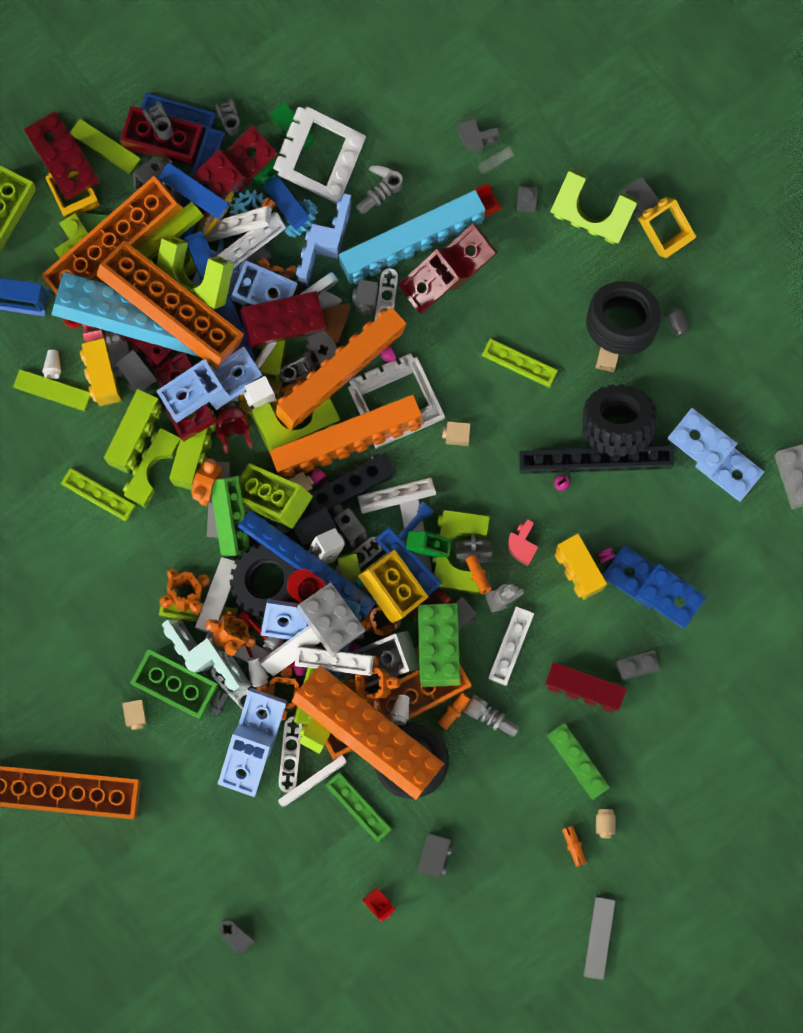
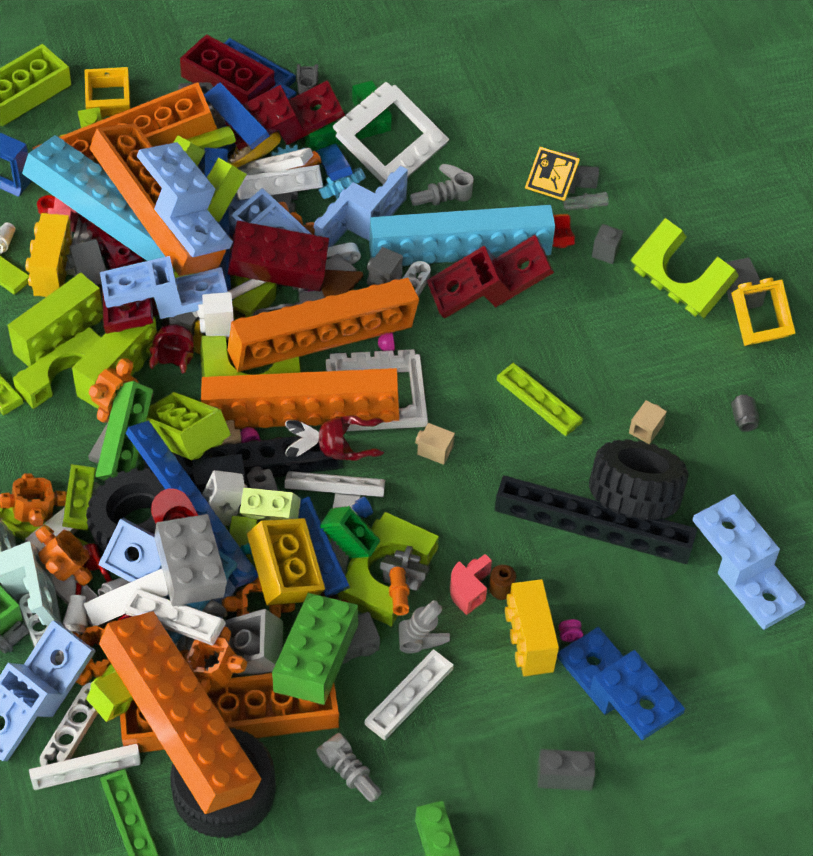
camera: 15 degrees right, 25 degrees down
dark red bracket [23,111,99,201] -> none
lime tile [69,119,141,175] -> none
dark grey piece [142,101,173,140] -> none
white cone [390,695,410,725] -> none
orange pin [438,692,471,730] -> none
dark red brick [544,662,627,714] -> none
dark pink hinge [554,475,570,491] -> none
black tyre [586,281,662,355] -> none
none -> lime tile [62,464,96,530]
none -> light blue bracket [137,142,233,257]
none -> yellowish green brick [240,488,301,520]
none -> dark red hair [285,415,384,461]
none -> reddish brown brick [489,565,516,600]
none -> piece [525,147,580,201]

